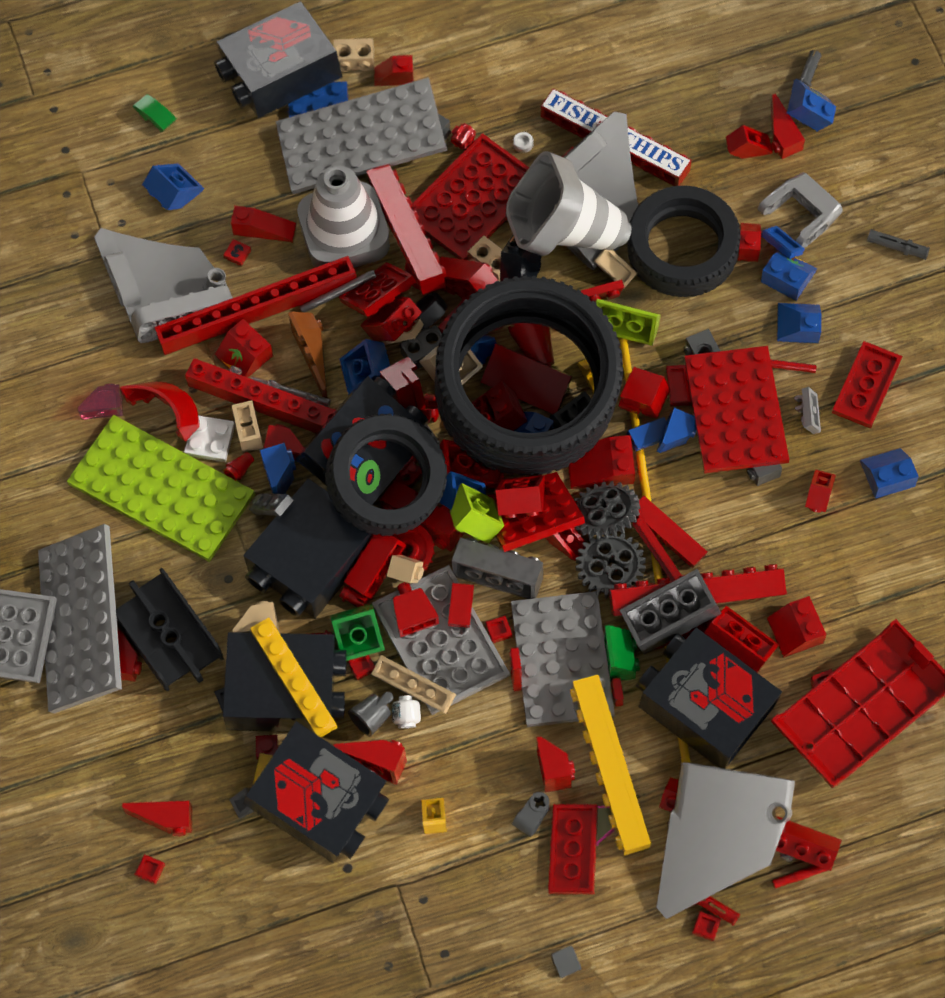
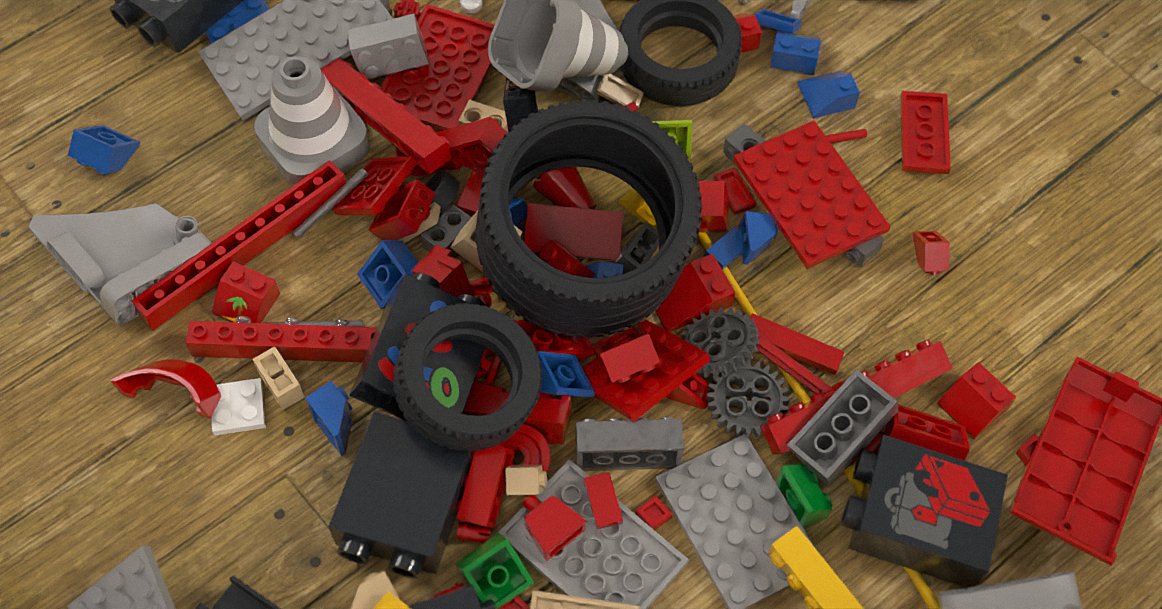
camera: 25 degrees left, 5 degrees down
lime plate [67,415,255,562] -> none
clear pink slope [78,383,123,420] -> none
green slope [132,94,177,133] -> none
red tile [223,239,252,266] -> none
red cone [223,452,254,481] -> none
red slope [231,205,296,242] -> none
dark grey plate [249,493,294,516] -> none
red slope [264,424,304,461] -> none
dark orange wedge [288,311,328,398] -> none
lime slope [451,483,504,544] -> none
red tile [510,648,522,691] -> none
red tile [611,678,624,707] -> none
light grey plate [794,387,821,434] -> none
blue slope [860,448,919,499] -> none
none -> light grey brick [348,14,429,79]

